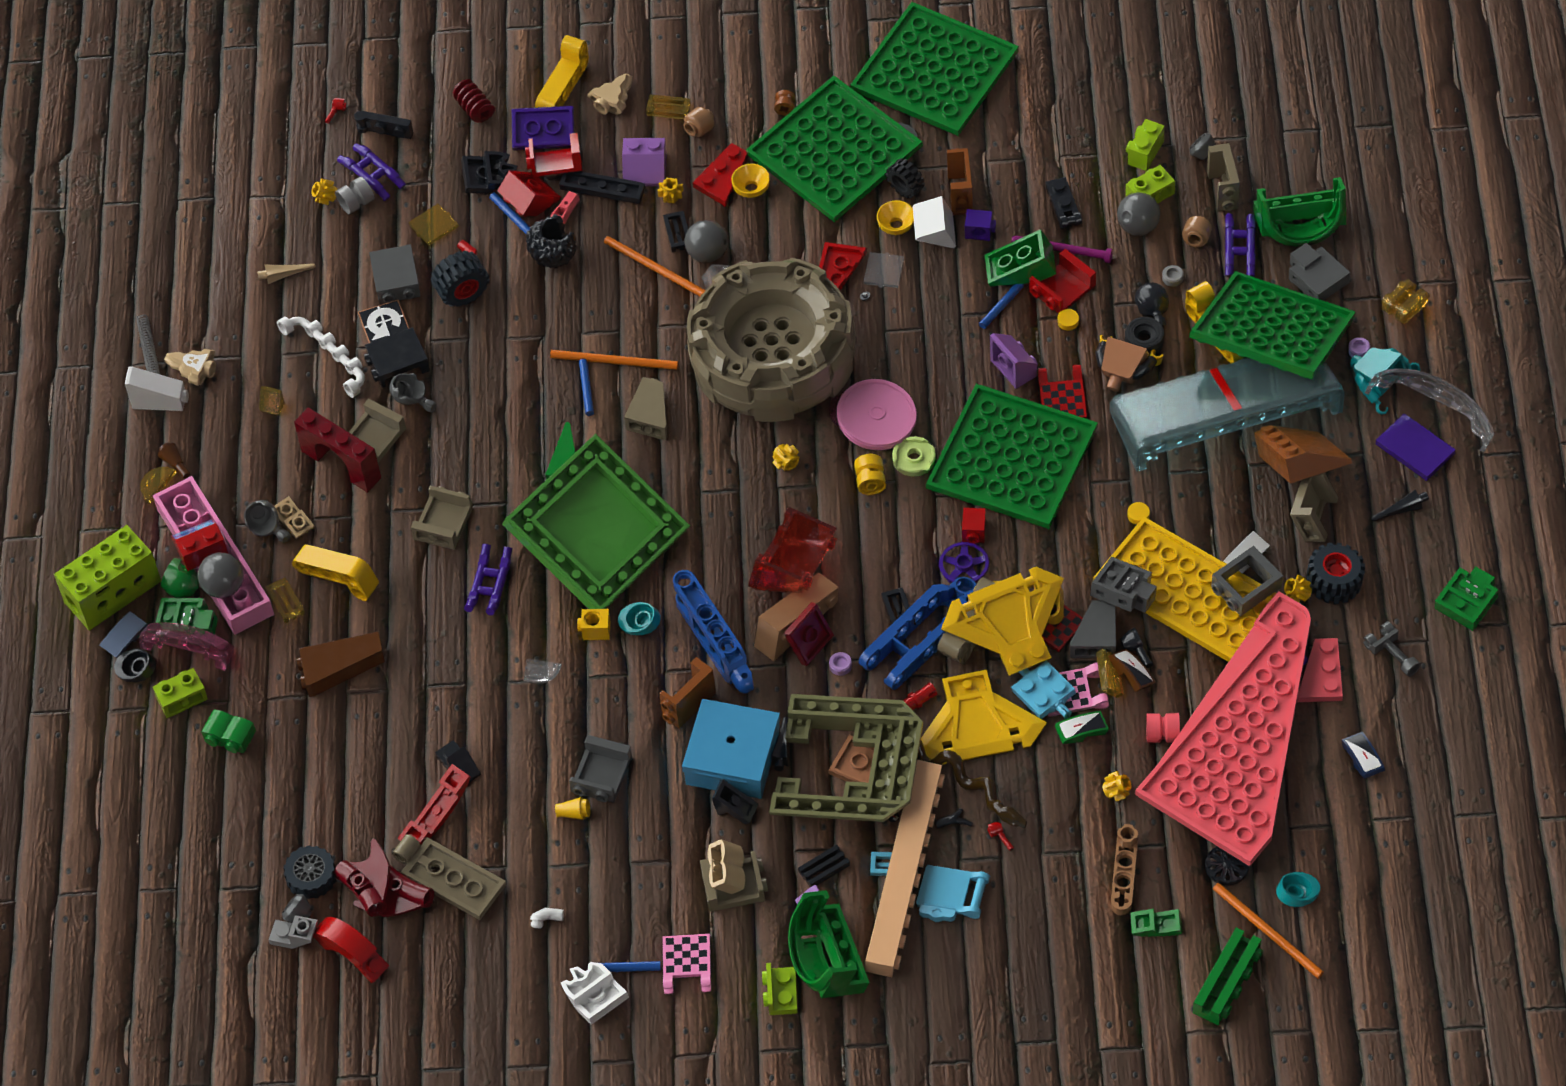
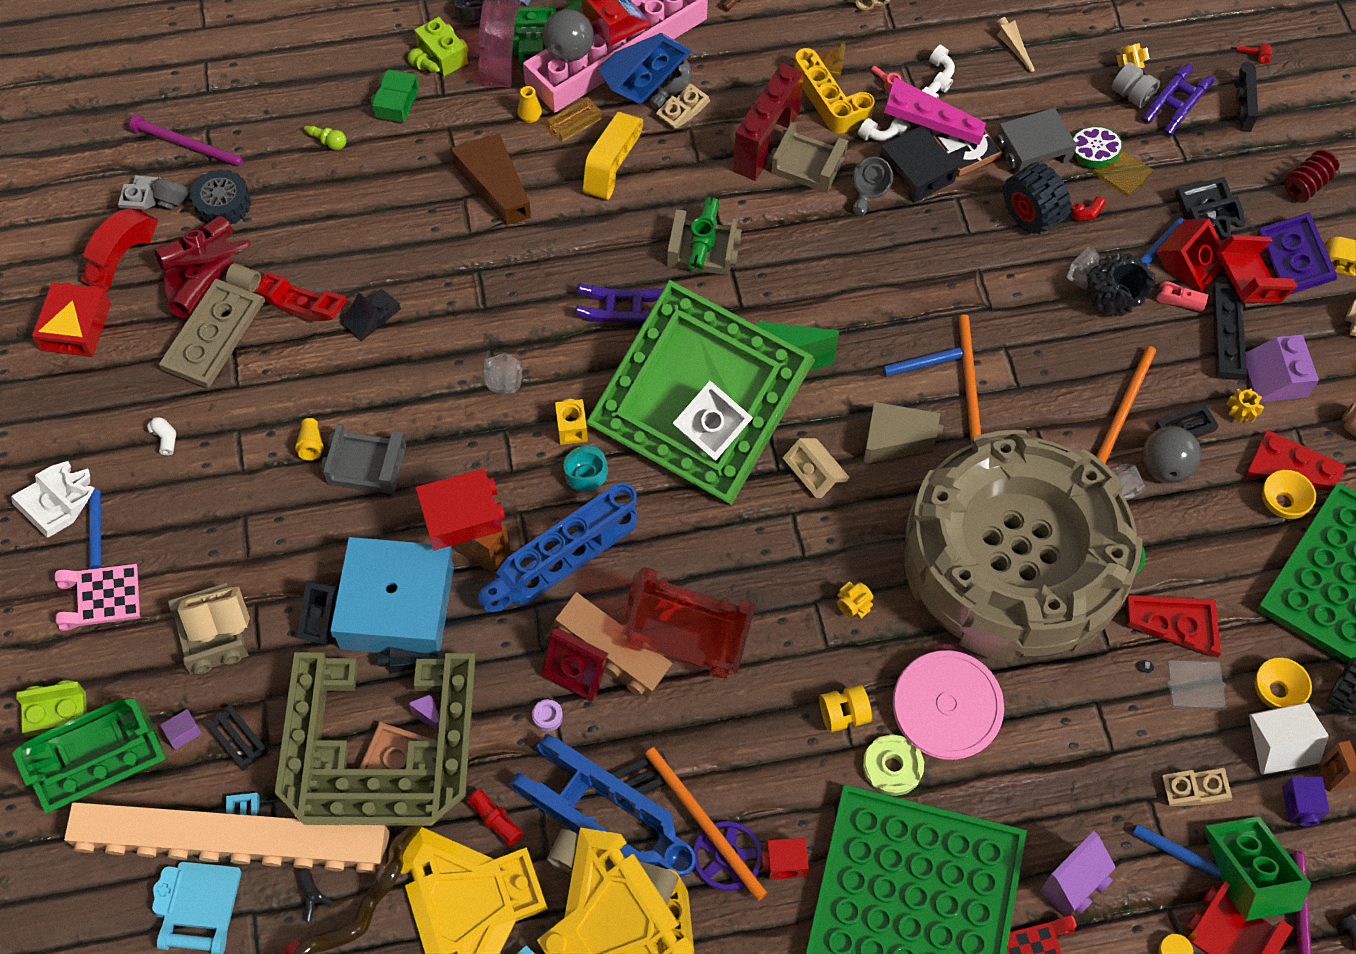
camera: 75 degrees right, 5 degrees up
none -> red brick [32,283,111,357]
none -> magenta bar [129,114,243,166]
none -> lime bar [304,126,346,150]
none -> lime bar [408,48,440,72]
none -> medium lavender slope [409,695,440,733]
none -> red brick [416,468,505,551]
none -> yellow cone [517,86,542,123]
none -> blue slope [599,33,692,104]
none -> orange piece [645,747,768,901]
none -> white slope [673,381,753,461]
none -> green pin [687,197,720,271]
none -> tan panel [783,438,850,498]
none -> yellow beam [794,48,875,134]
none -> coral hand [871,66,901,91]
none -> dark pink wing [884,77,986,145]
none -> clear brick [1067,246,1101,291]
none -> tile [1073,126,1122,168]
none -> tan slope [1162,768,1232,806]

